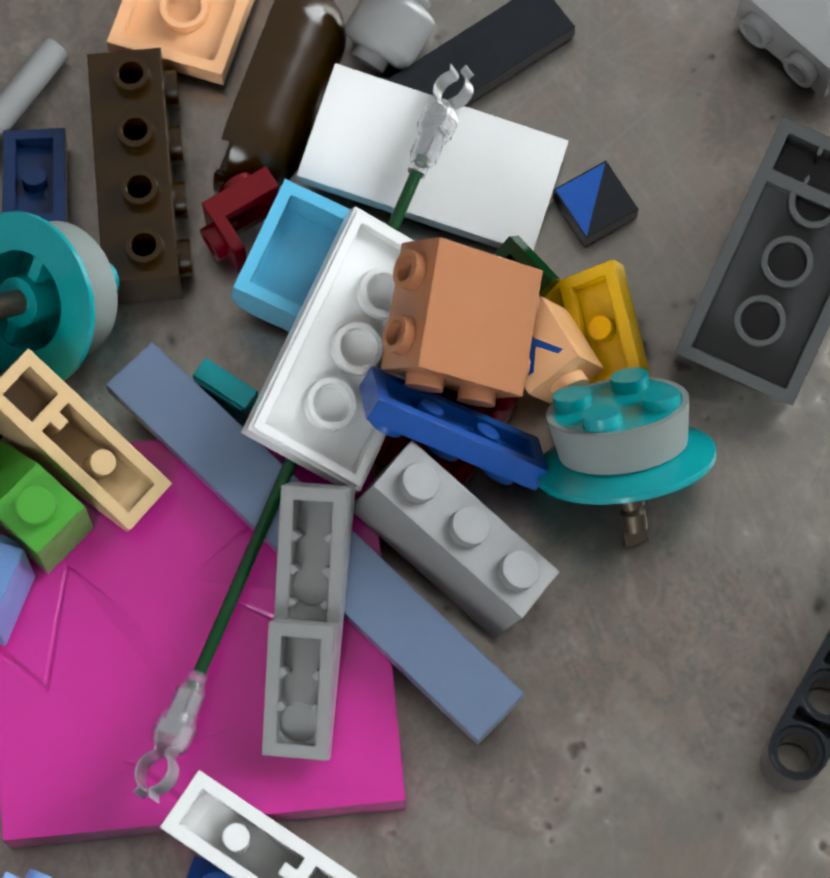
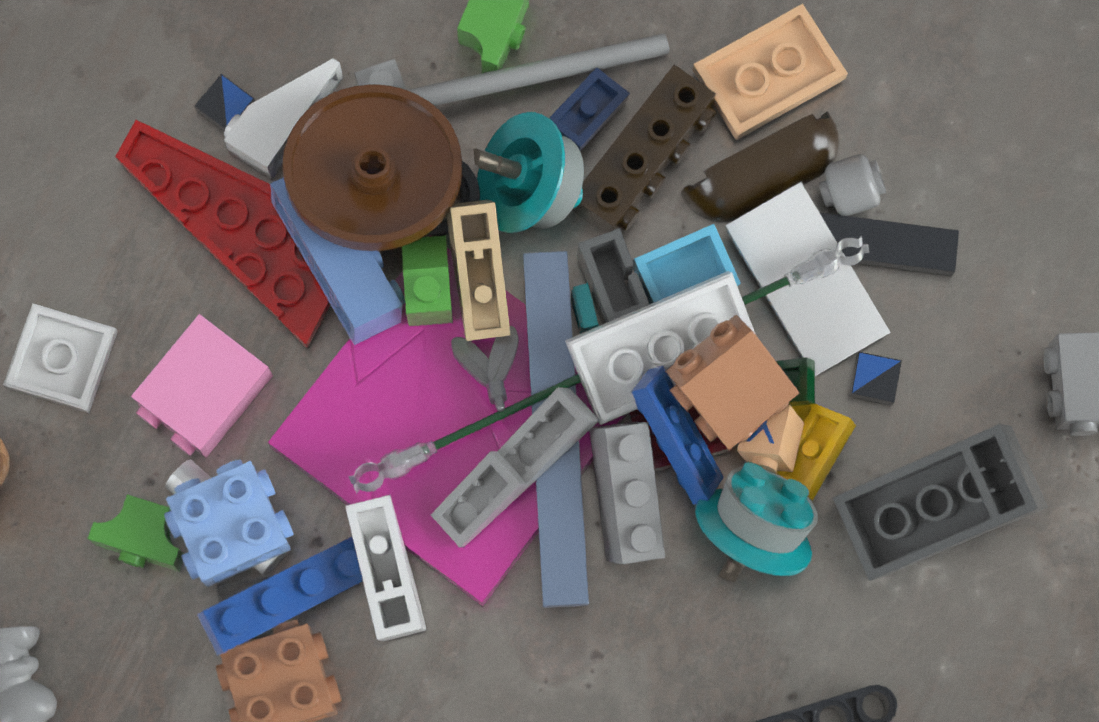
camera: 40 degrees right, 5 degrees up
dark red bracket [200,166,279,273] -> none
none -> flat silver piece [451,326,519,412]
none -> dark grey piece [577,228,649,324]

